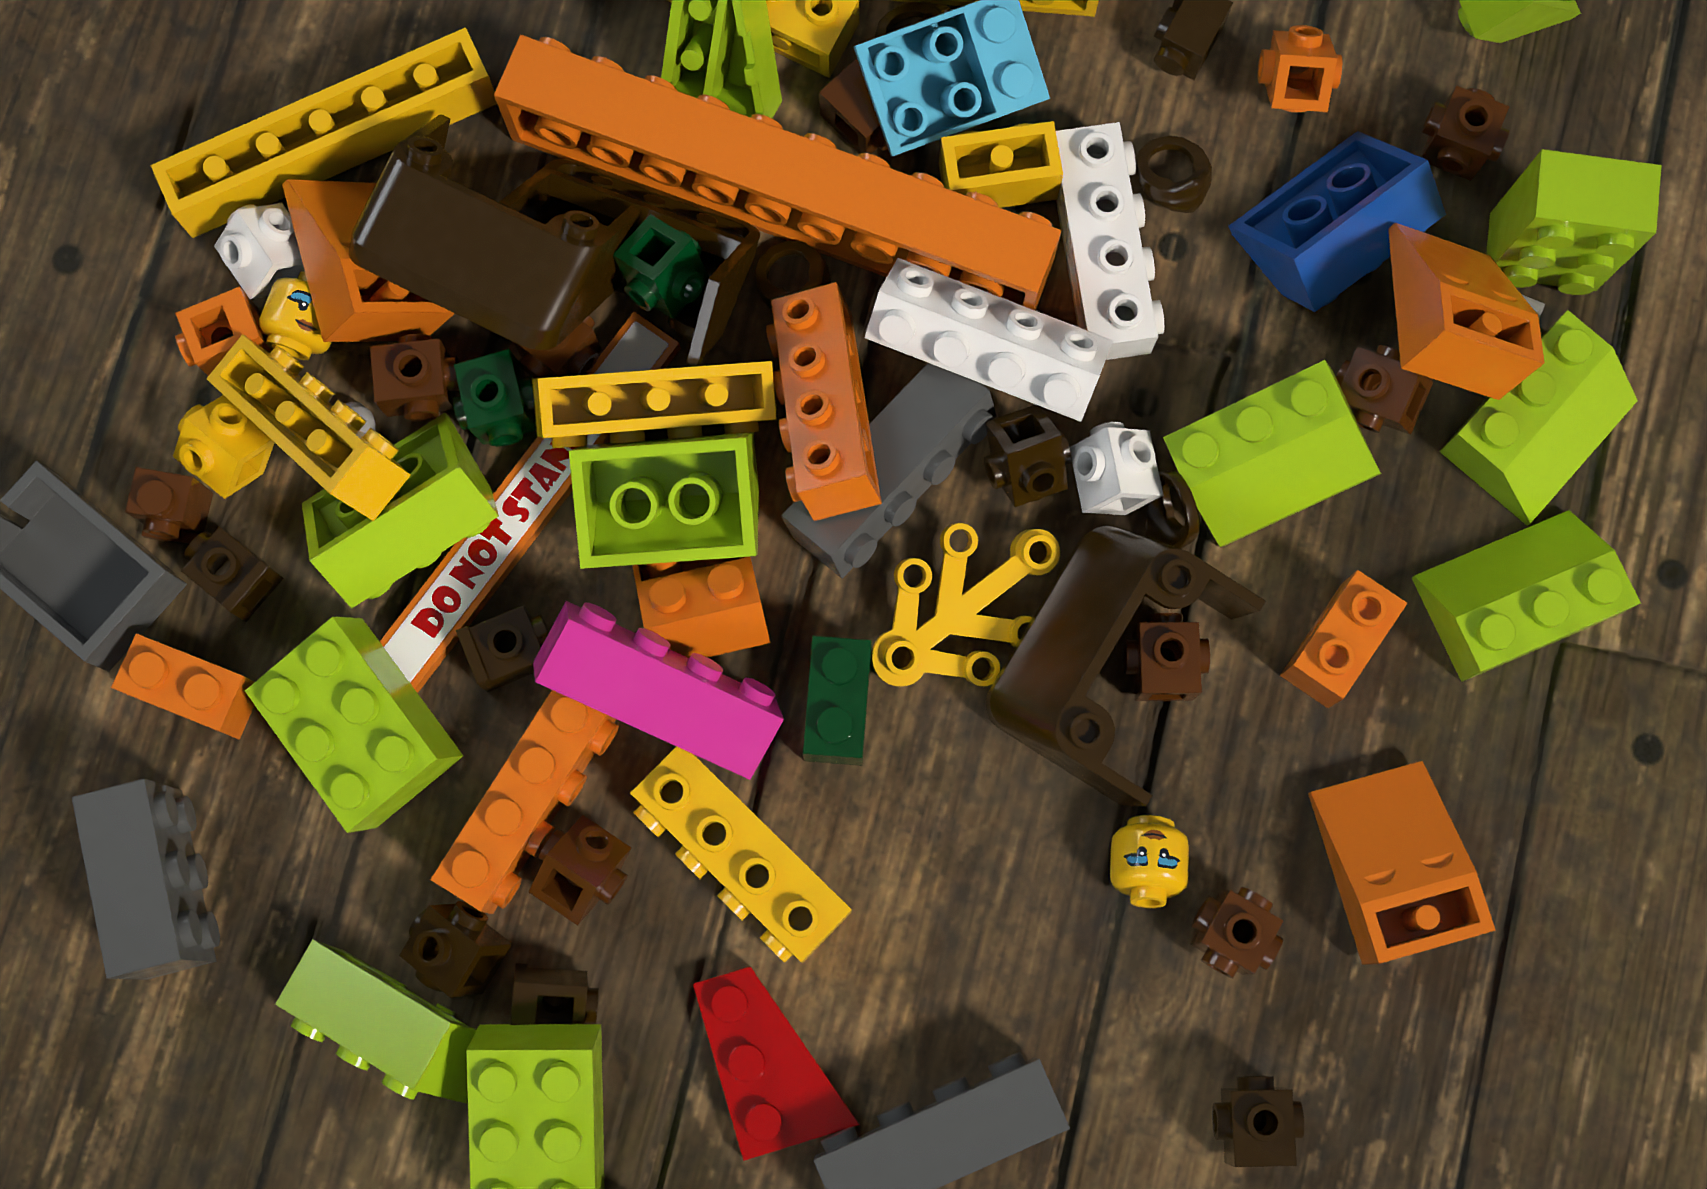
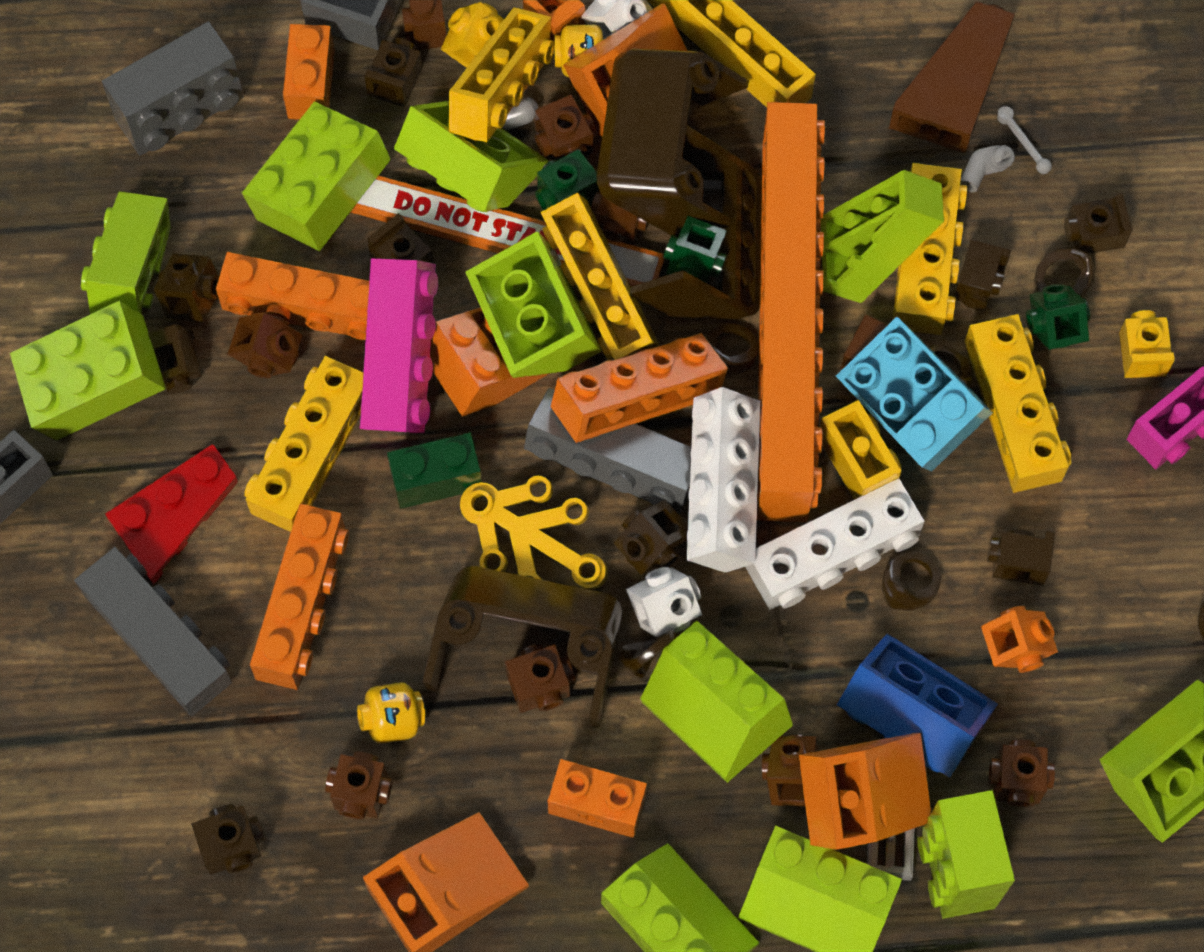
camera: 70 degrees right, 10 degrees down
none -> orange brick [250,503,350,690]

